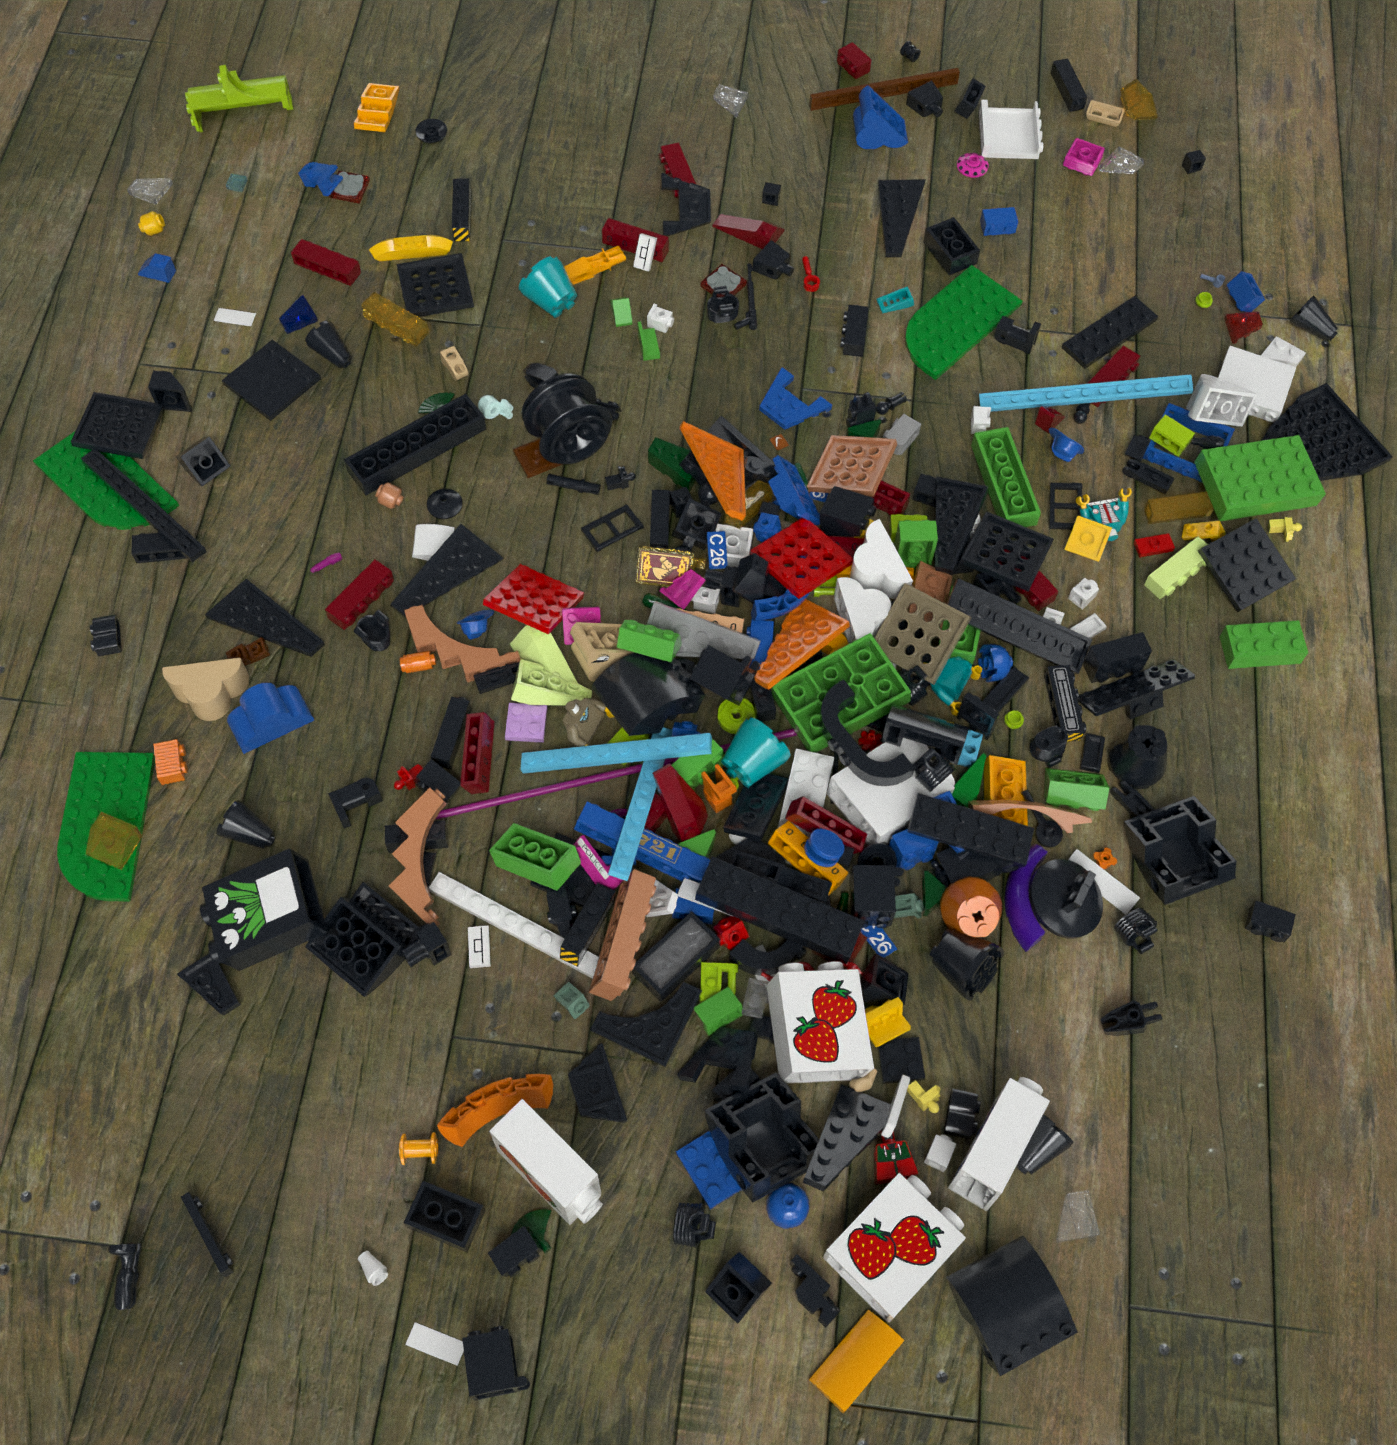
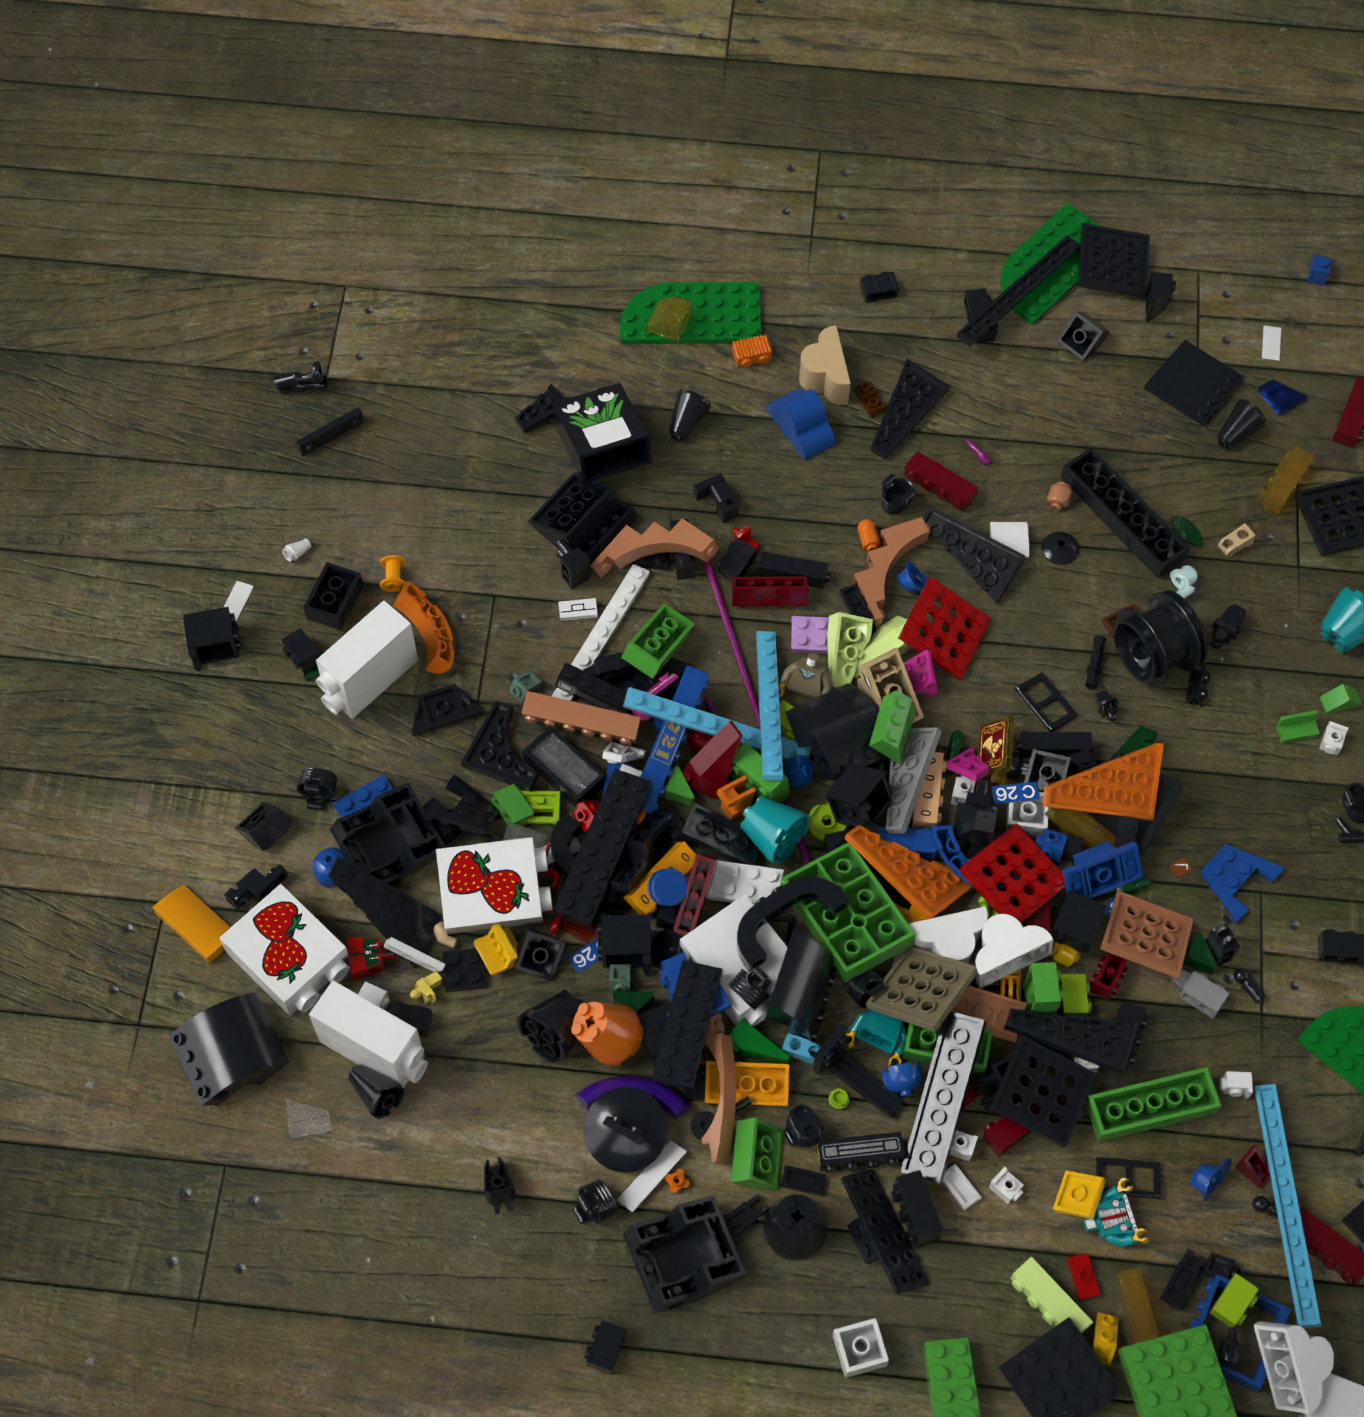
camera: 90 degrees right, 0 degrees up
none -> white brick [832,1318,889,1378]

